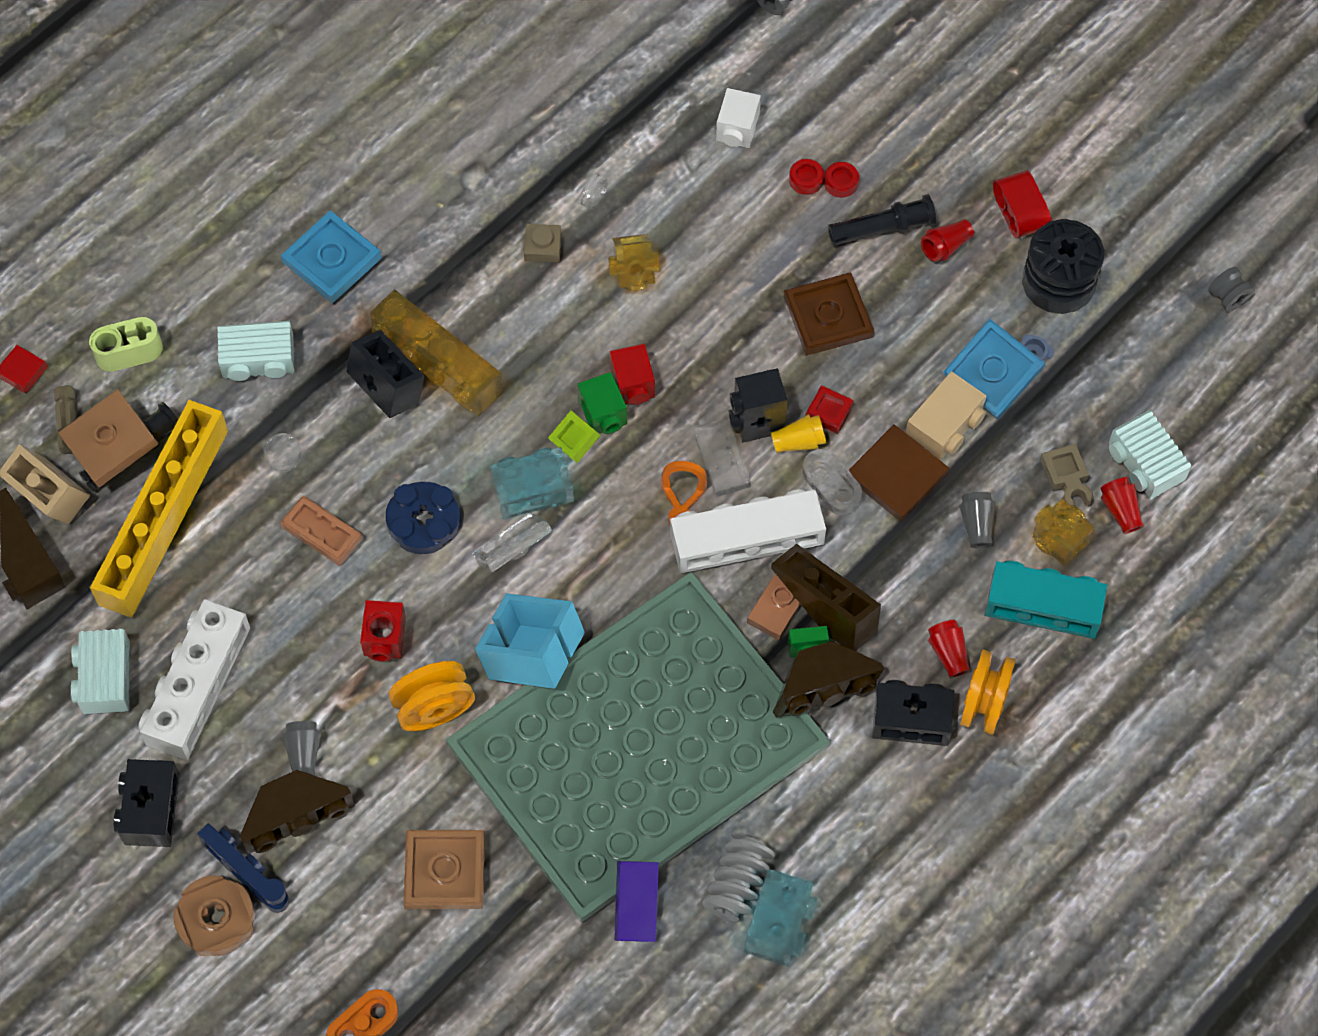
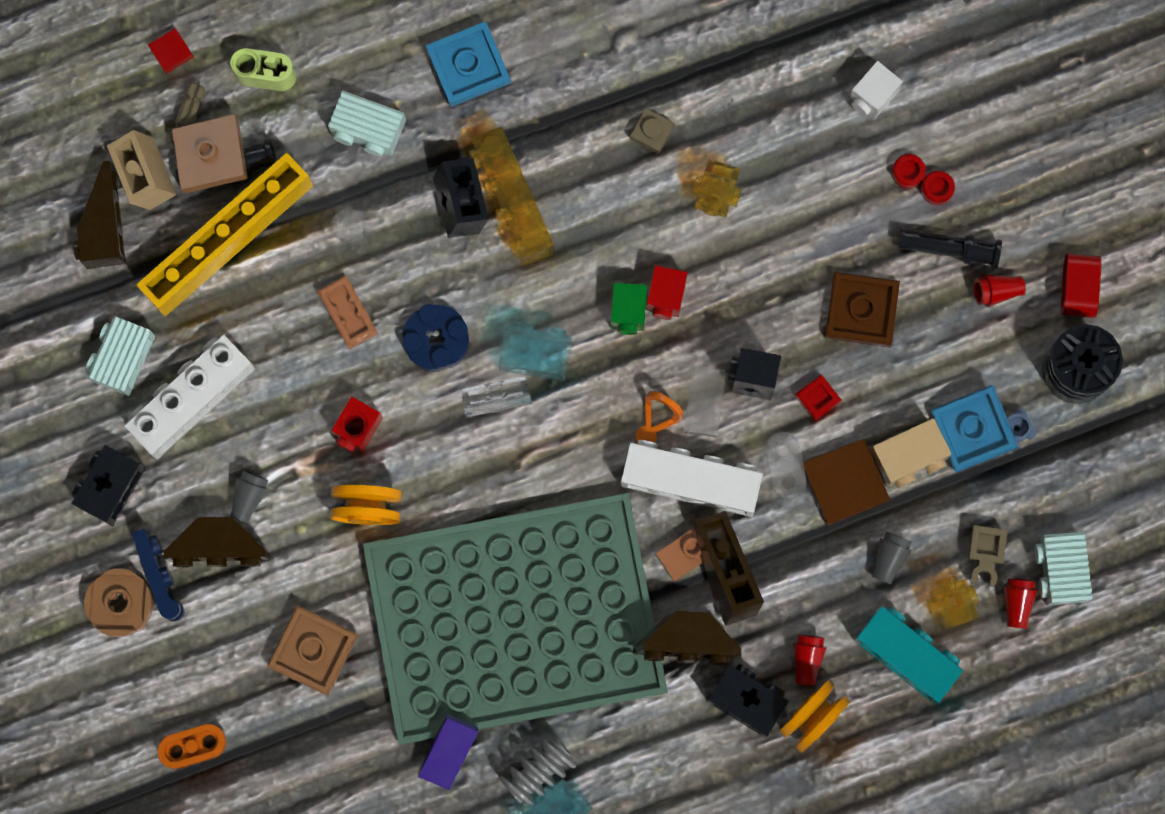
camera: 30 degrees right, 15 degrees up
medium azure piece [475,593,585,689] -> none
lime plate [548,410,601,463] -> none
yellow cone [771,414,826,453] -> none
green plate [788,626,829,658] -> none

